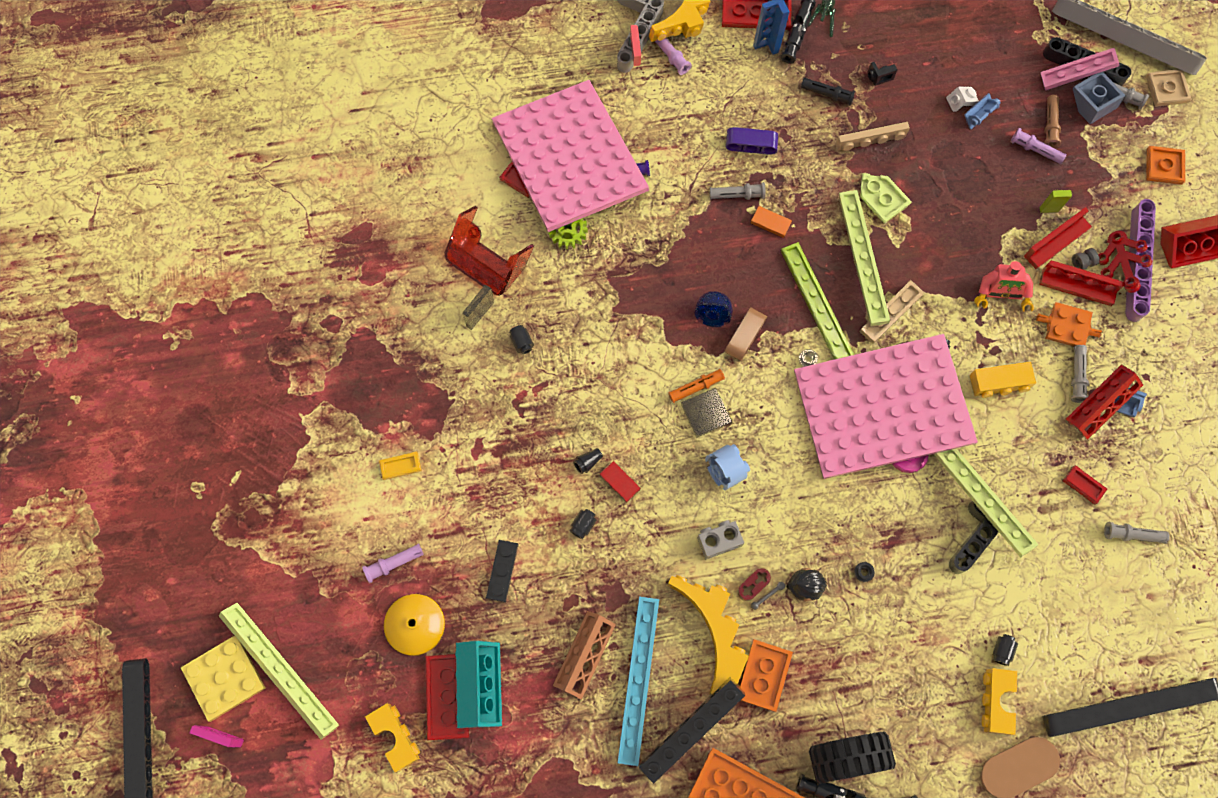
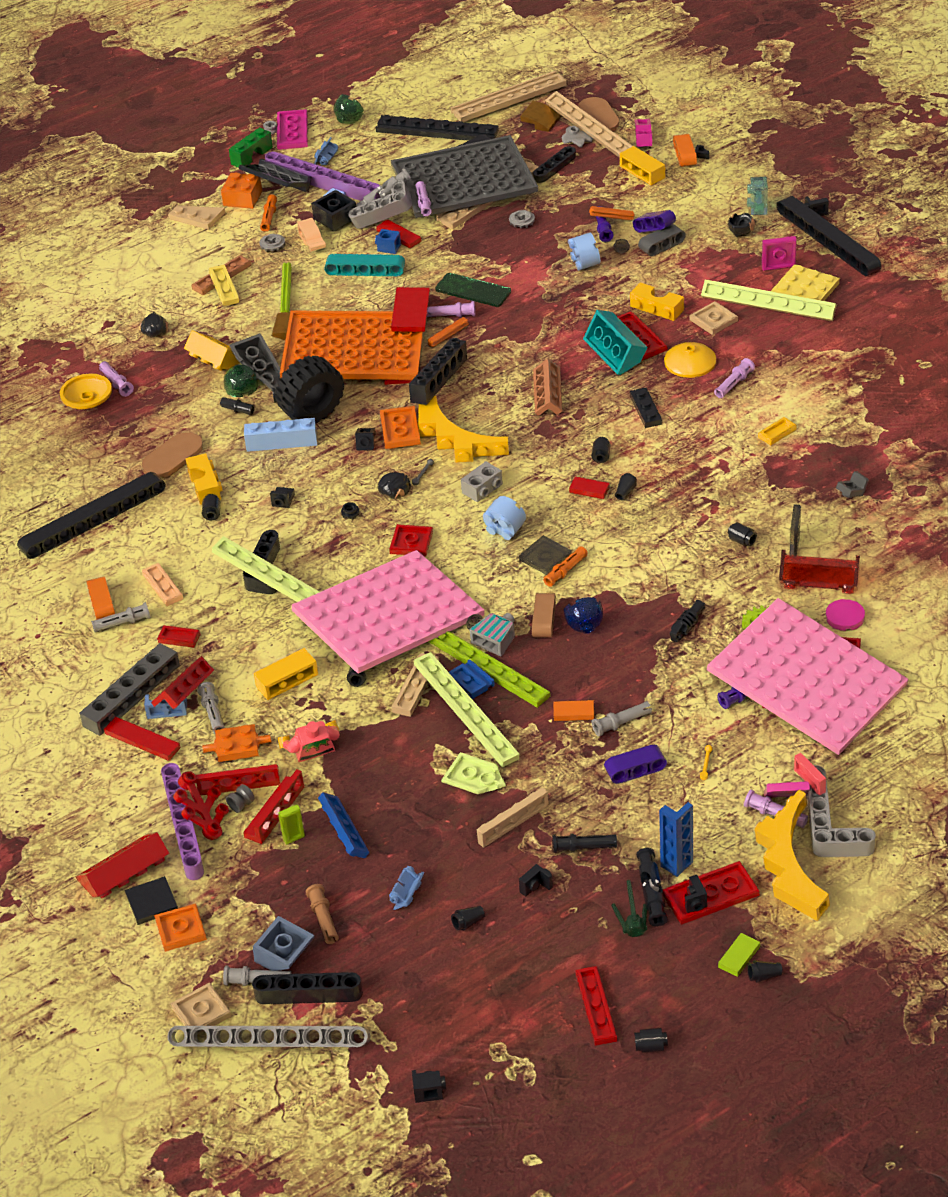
camera: 160 degrees right, 30 degrees down
medium azure plate [618,597,659,766] -> none
dark red beam [738,568,771,601] -> none
white bracket [946,87,979,112] -> none
lavender pin [1011,128,1066,164] -> none
bright pink plate [1041,48,1119,90] -> none
none -> dark grey brick [79,643,180,736]
none -> orange beam [86,576,115,620]
none -> red tile [104,717,181,761]
none -> black tile [125,876,178,925]
none -> light nougat tile [142,563,183,607]
none -> light blue brick [244,418,317,452]
none -> black bracket [270,487,295,508]
none -> blue plate [318,792,370,858]
none -> black bracket [355,428,376,450]
none -> red tile [389,524,433,557]
none -> blue plate [449,659,495,699]
none -> black cone [451,906,485,931]
none -> light grey torso [470,613,515,657]
none -> black hinge [670,600,706,642]
none -> tan tile [690,301,738,335]
none -> yellow hinge [700,745,713,780]
none -> dark pink tile [764,781,810,798]
none -> dark pink tile [826,599,865,631]
none -> dark grey bracket [836,471,869,498]

